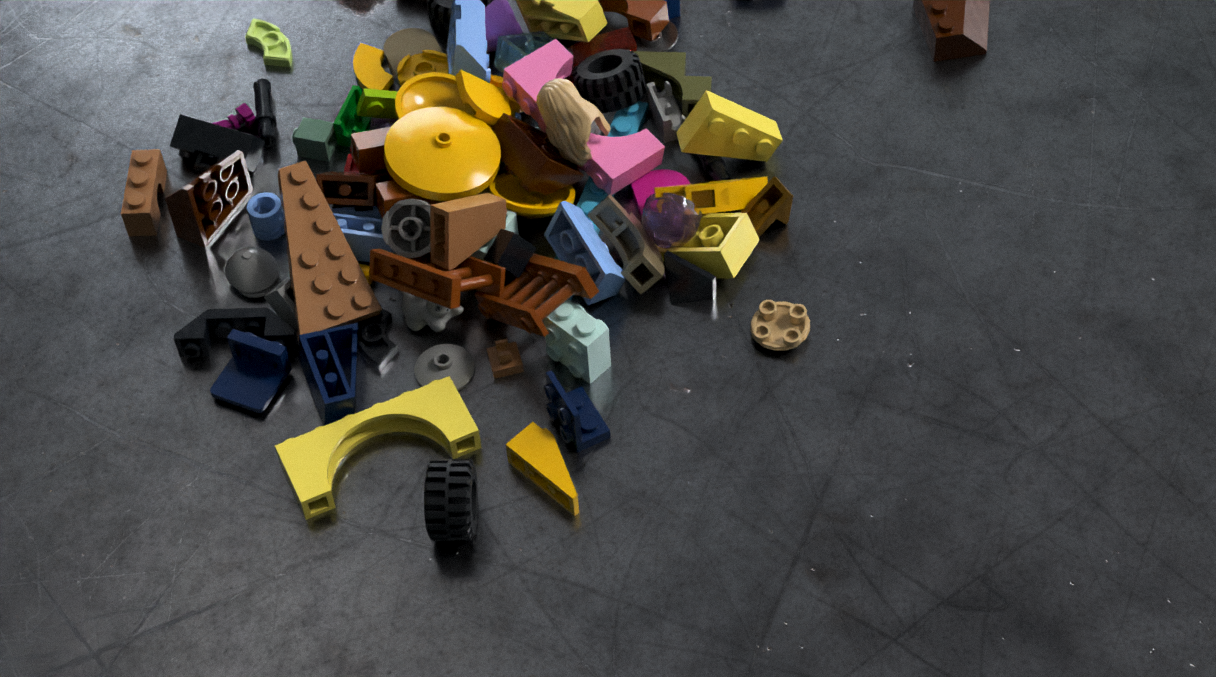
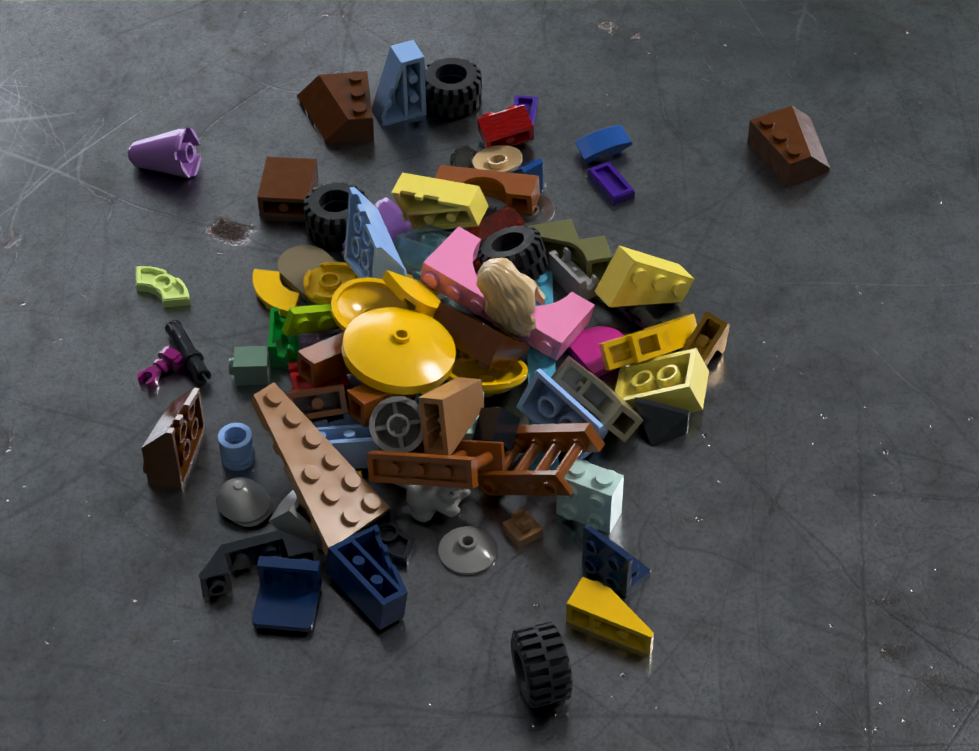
camera: 20 degrees left, 5 degrees down
medium nougat arch [121,149,167,236] -> none
black piece [170,114,265,172] -> none
light yellow arch [275,376,482,520] -> none
cylinder [642,193,702,248] -> none
tan dish [750,300,810,351] -> none
none -> dark purple tile [587,162,635,206]

